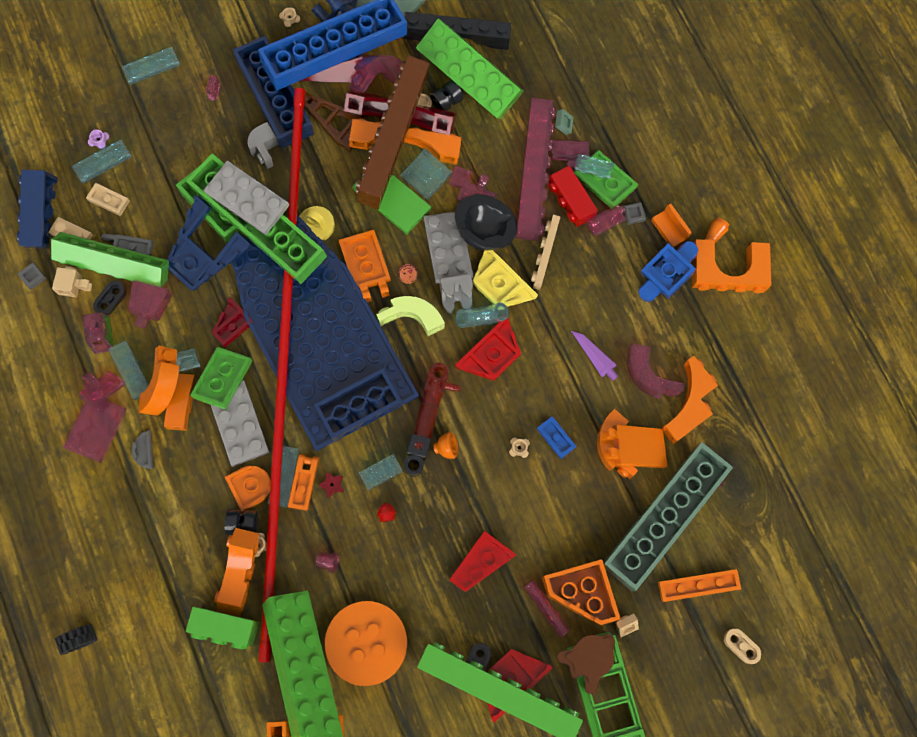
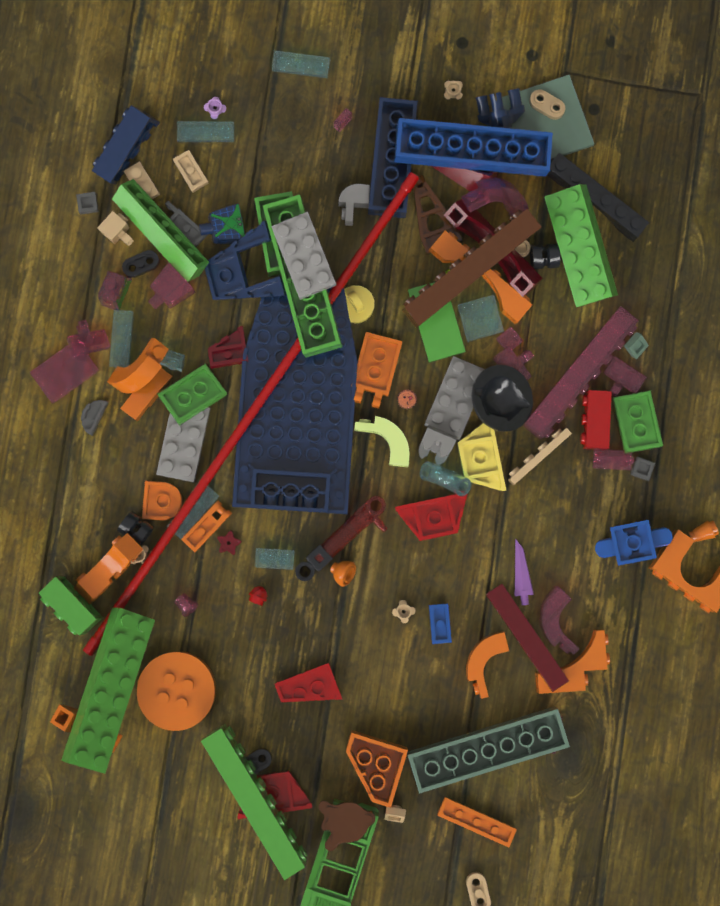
camera: 35 degrees right, 10 degrees up
clear pink pin [524,580,570,638] -> none
clear light blue plate [575,154,614,179] -> none
orange tile [601,425,668,468] -> none
orange panel [651,203,692,248] -> none
none -> torso [199,204,245,244]
none -> dark red tile [486,584,569,692]

